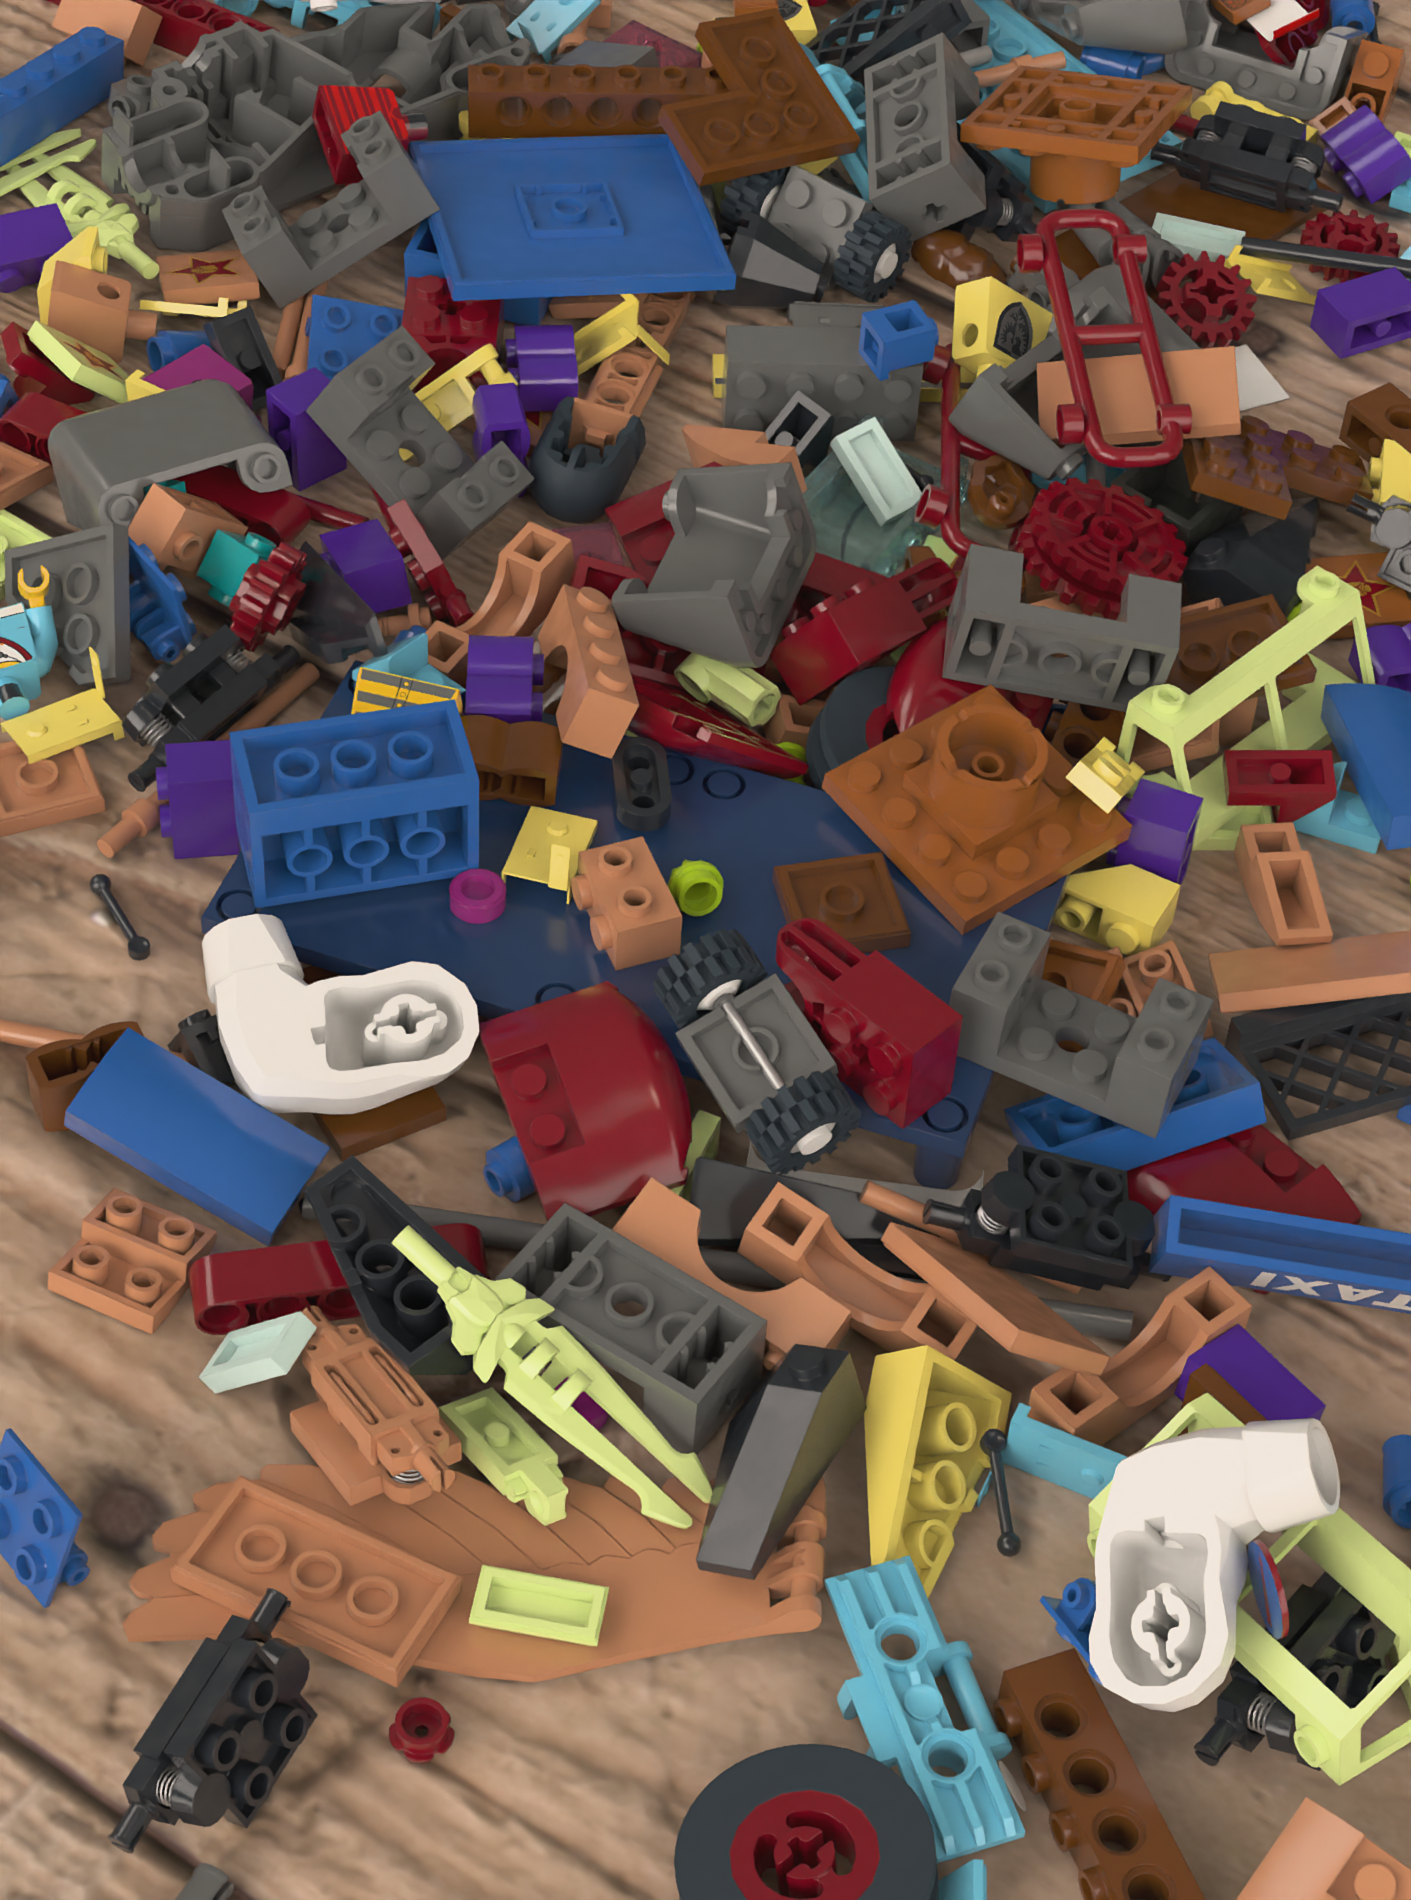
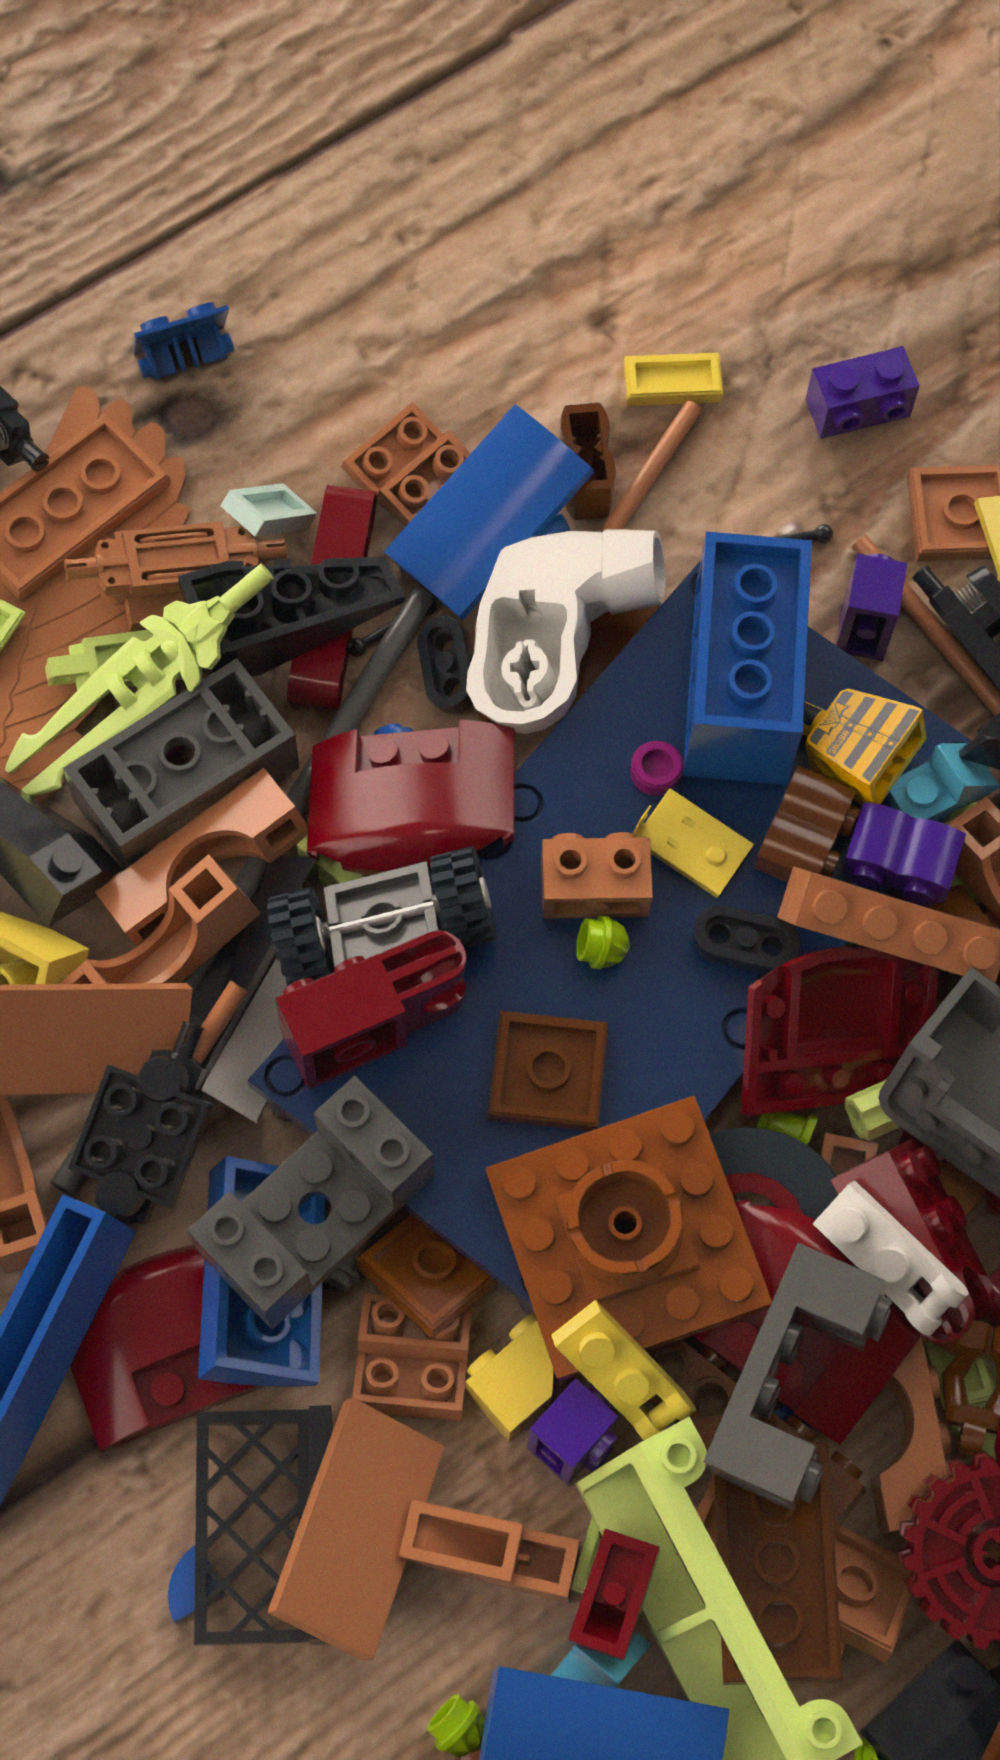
camera: 110 degrees right, 20 degrees up
none -> black plate [417,615,473,714]
none -> white plate [813,1180,969,1336]

